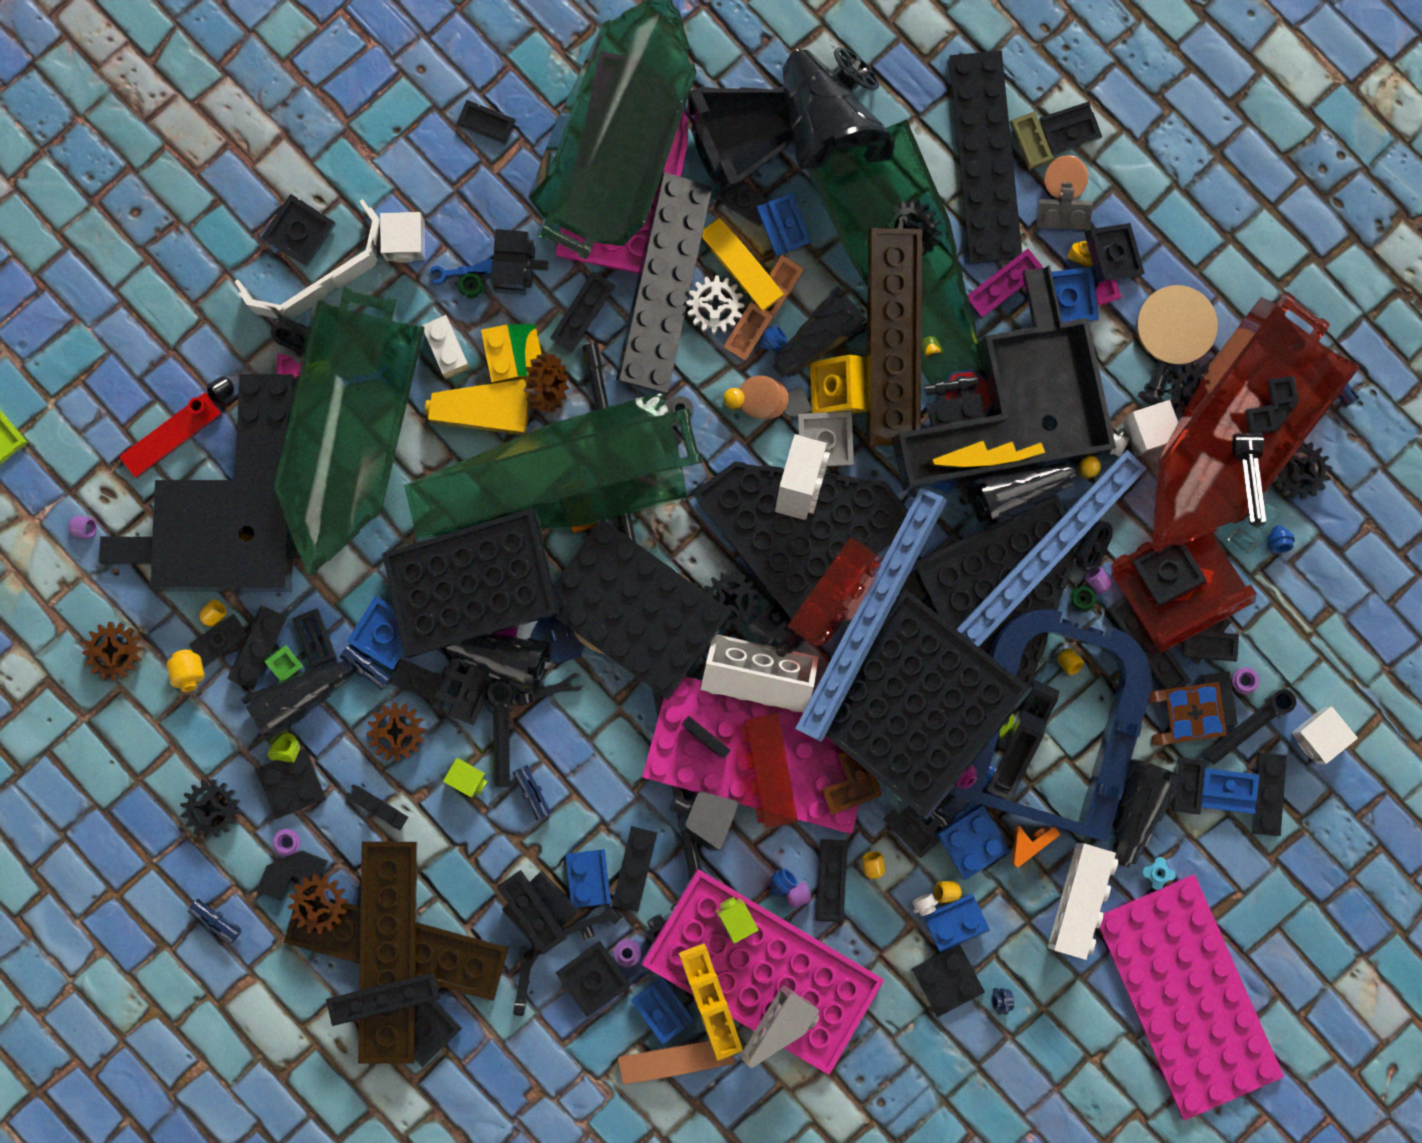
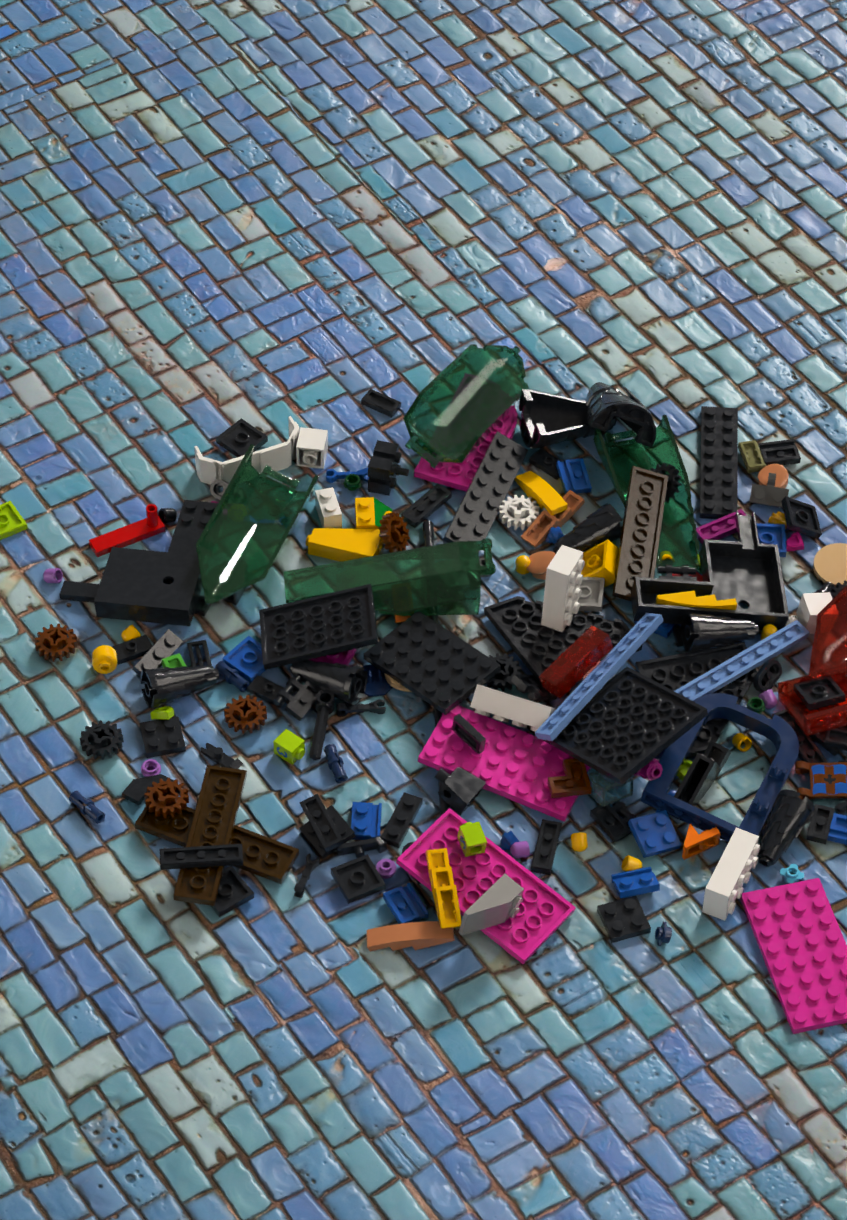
camera: 10 degrees right, 35 degrees down
clear red brick [741,714,798,828] -> none
white plate [912,893,938,916] -> none

